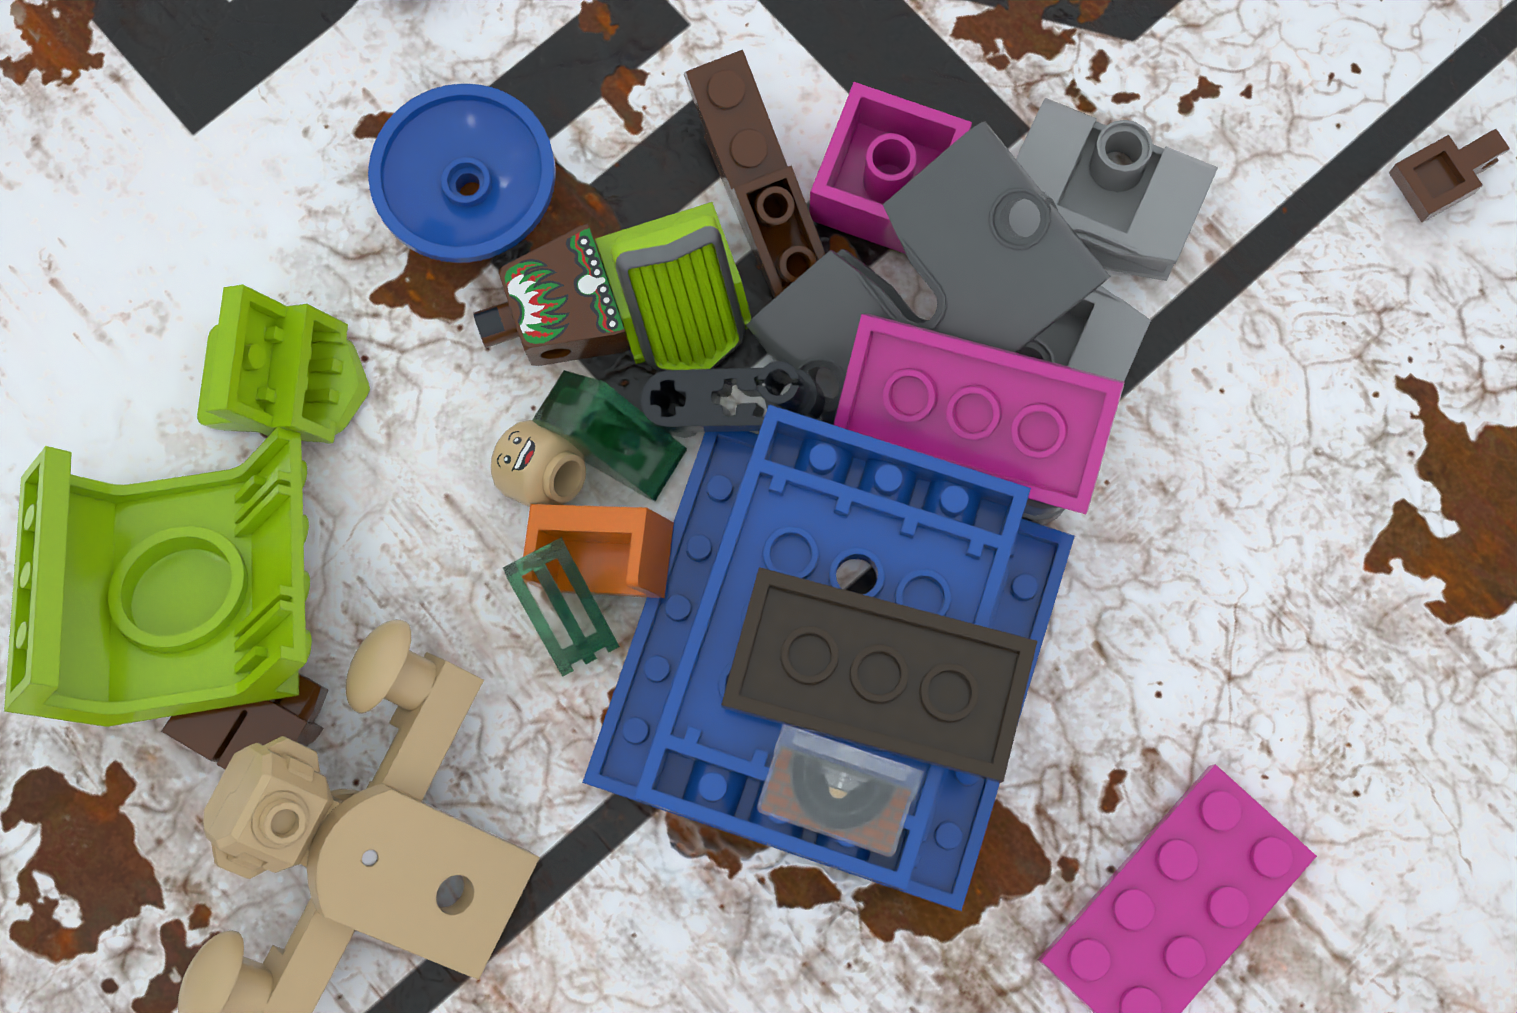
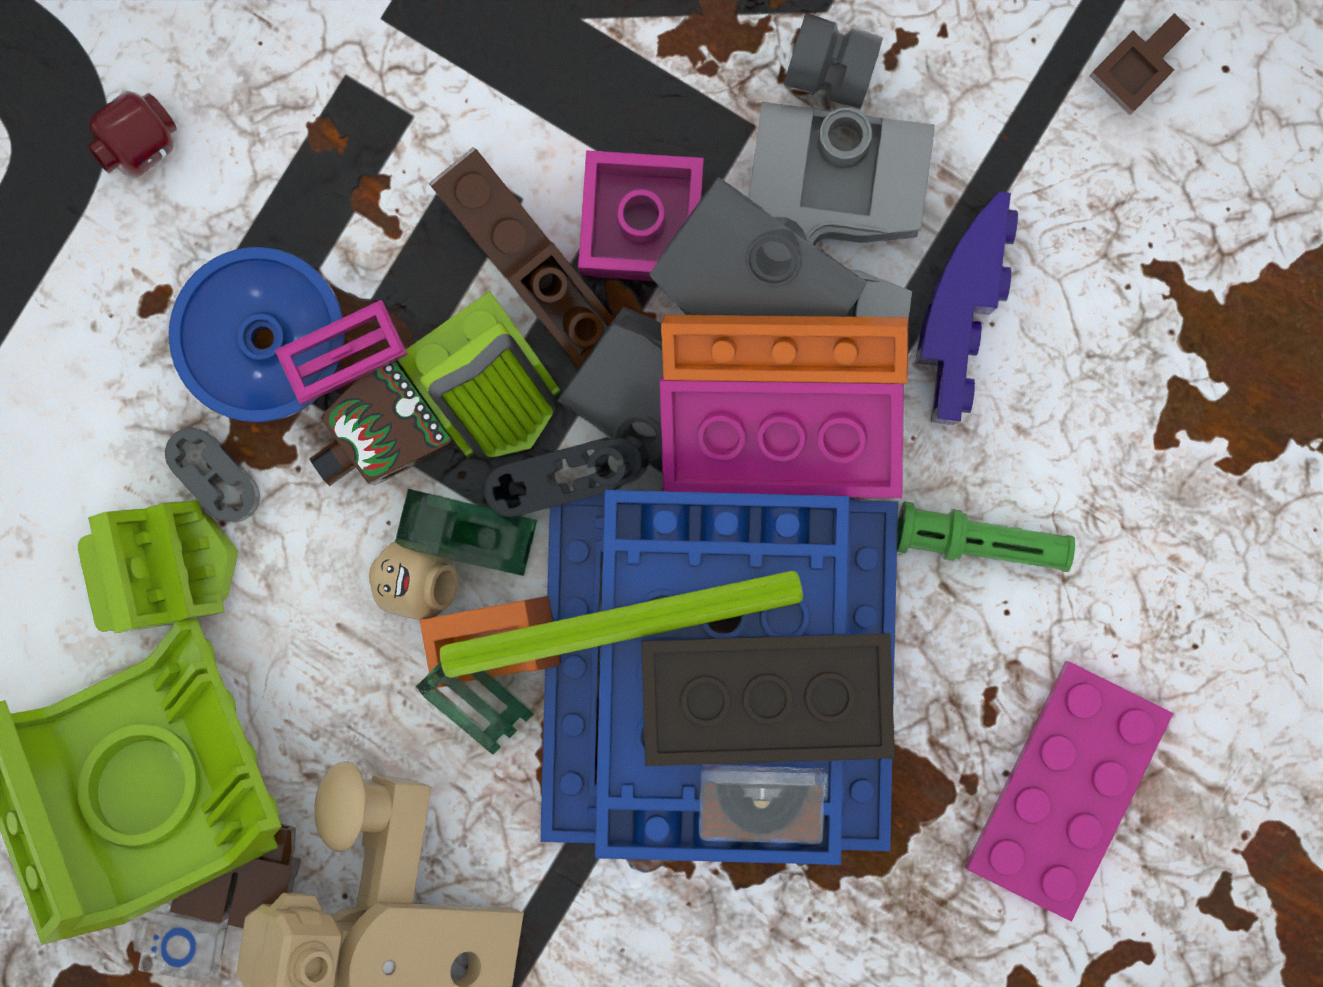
camera: 15 degrees left, 10 degrees up
none -> clear brick [134,904,228,983]
none -> dark grey beam [165,427,260,522]
none -> dark pink tile [275,300,409,405]
none -> lime axle [440,571,803,678]
none -> orange plate [661,315,908,384]
none -> dark grey wheel [783,13,883,110]
none -> bright green pin [897,501,1075,572]
none -> dark purple slope [915,191,1018,425]

